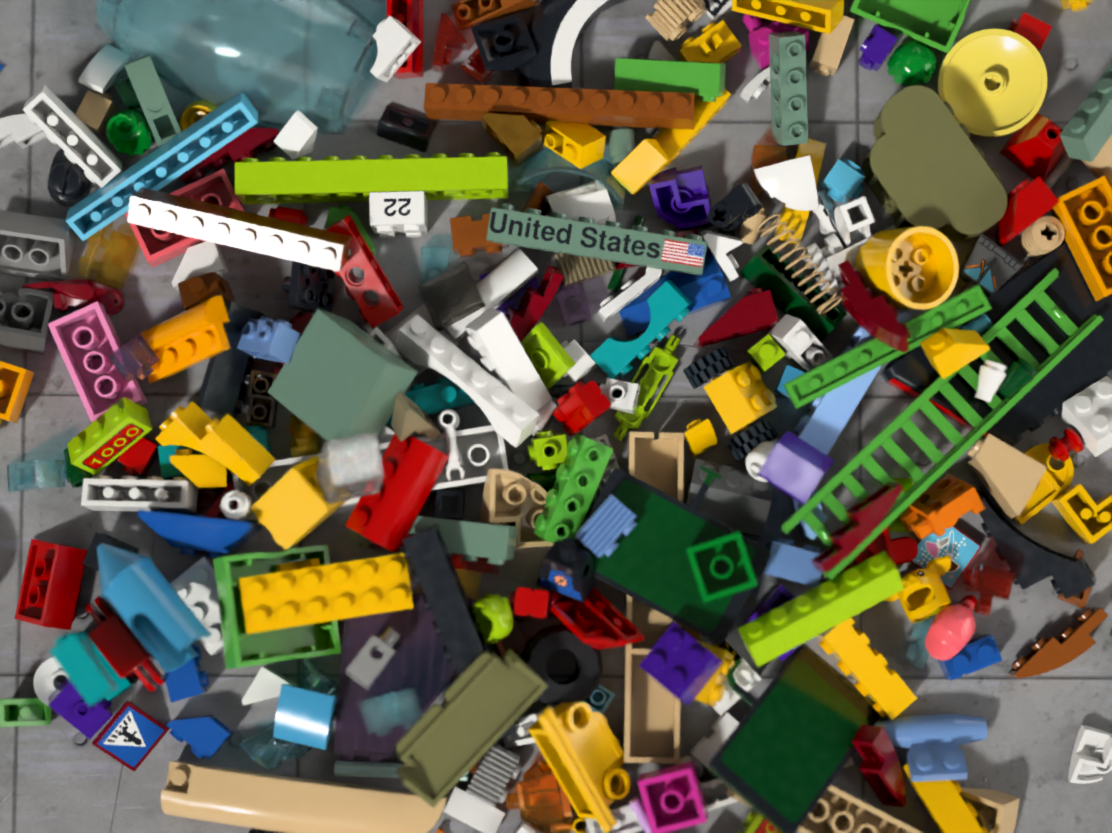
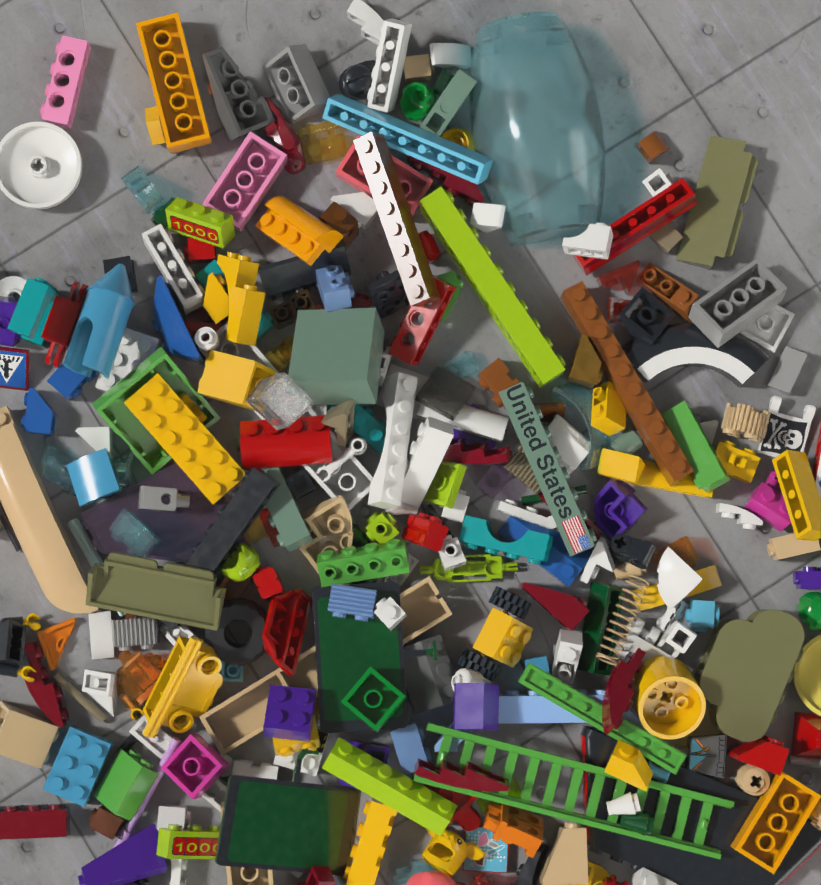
camera: 55 degrees right, 0 degrees up
red slope [14,539,87,630] -> none
brick [108,334,159,382] -> none
white brick [369,191,428,238] -> none
black slope [377,105,437,153] -> none
black torso [537,538,596,603] -> none
yellow slope [684,419,718,458] -> none
lime brick [745,334,786,375] -> none
sand green brick [769,31,808,146] -> none
none -> white brick [374,597,407,631]

